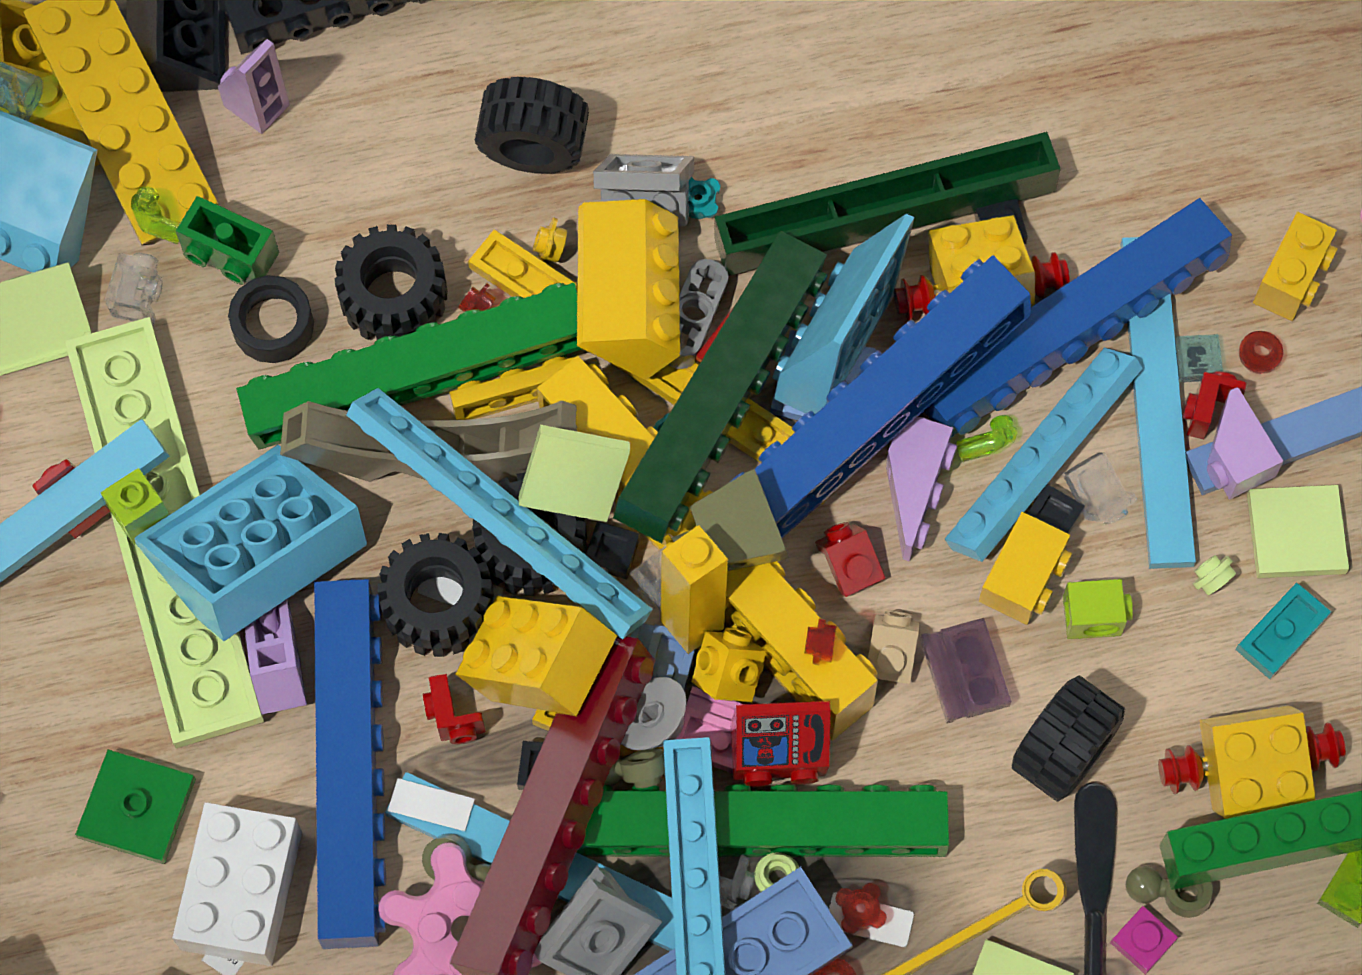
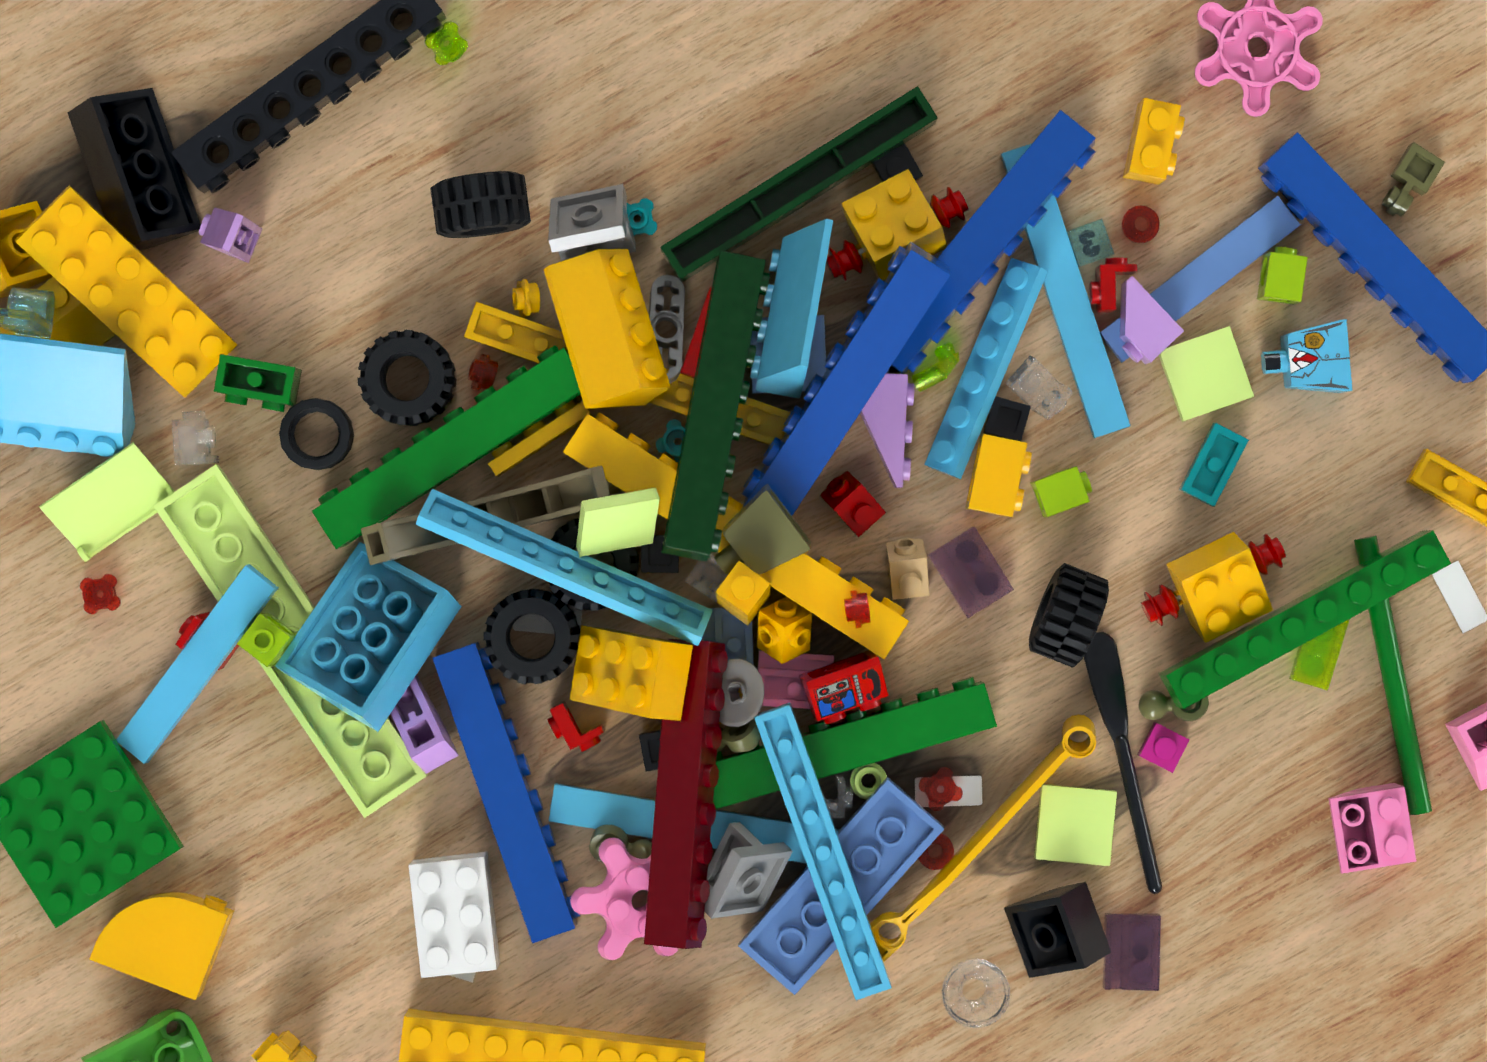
camera: 15 degrees left, 20 degrees up
green plate [75,749,196,865] -> none
clear neon green arm [131,186,180,245] -> none
white sticker [388,779,475,831] -> none
yellowish green plate [1193,555,1236,595] -> none

